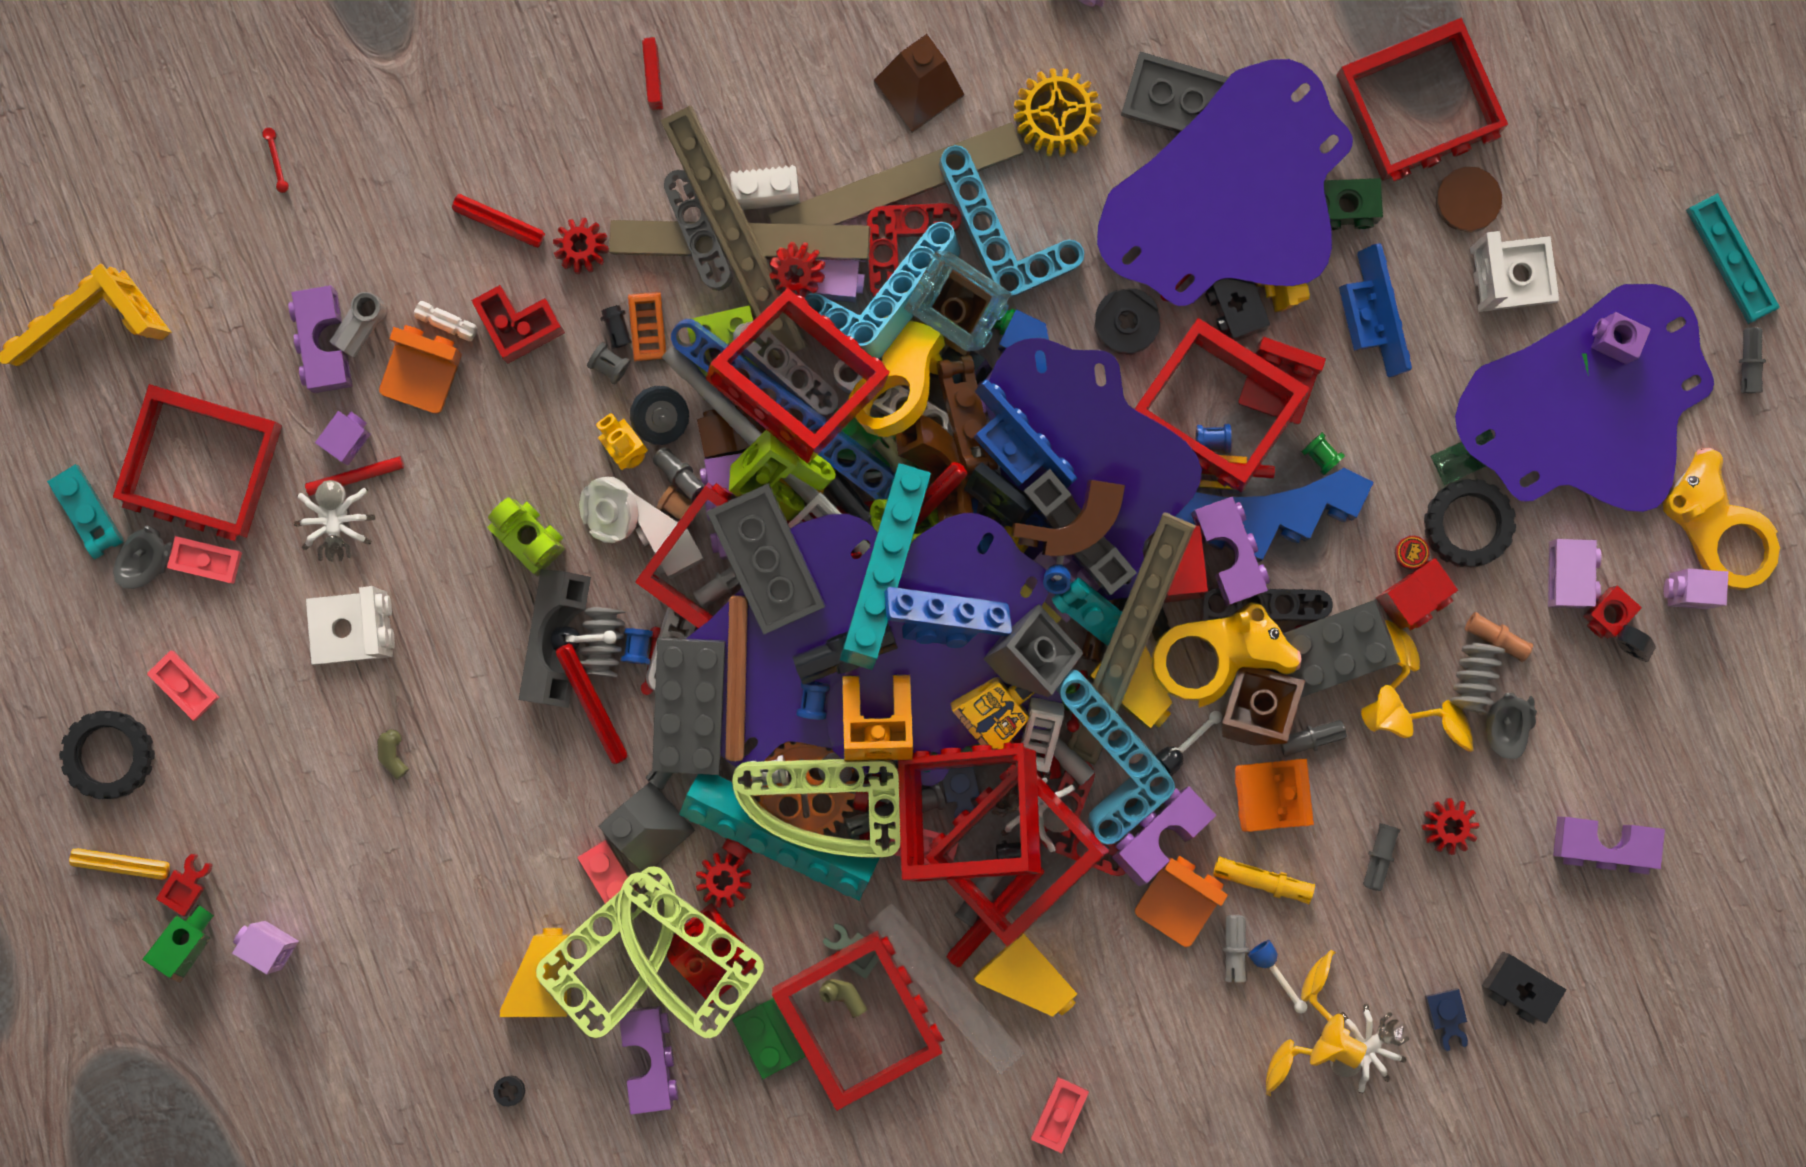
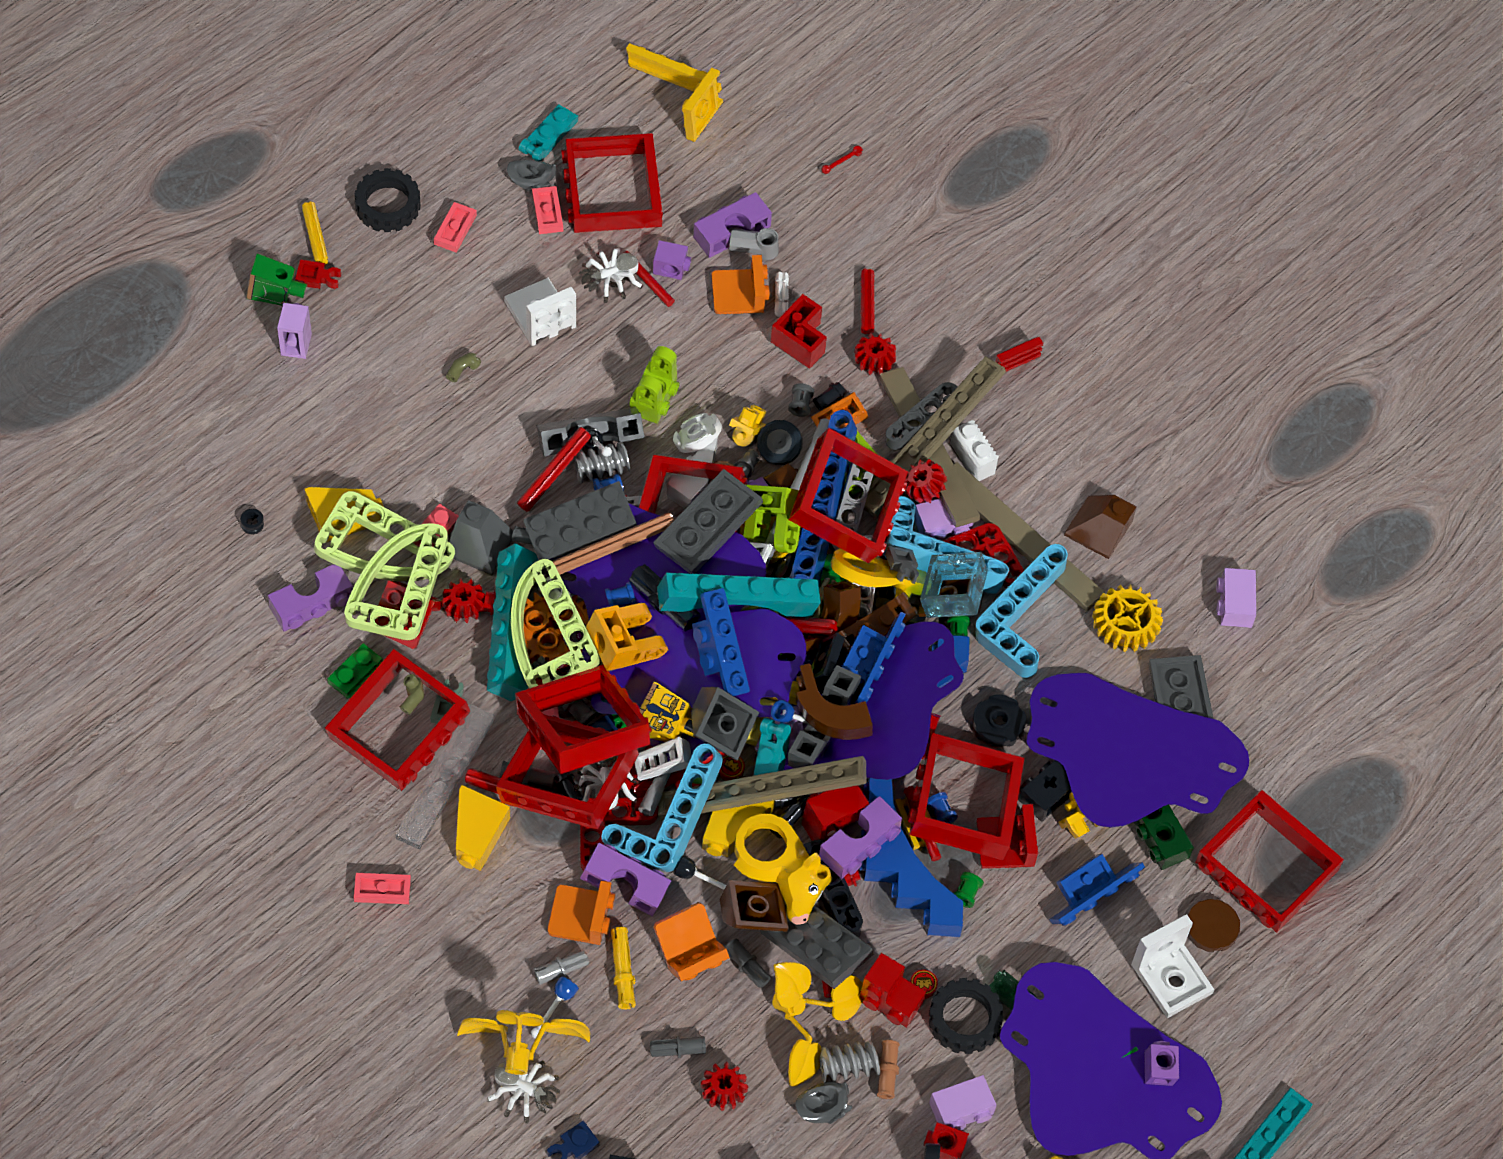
camera: 65 degrees right, 25 degrees down
none -> dark grey plate [885,546,919,584]

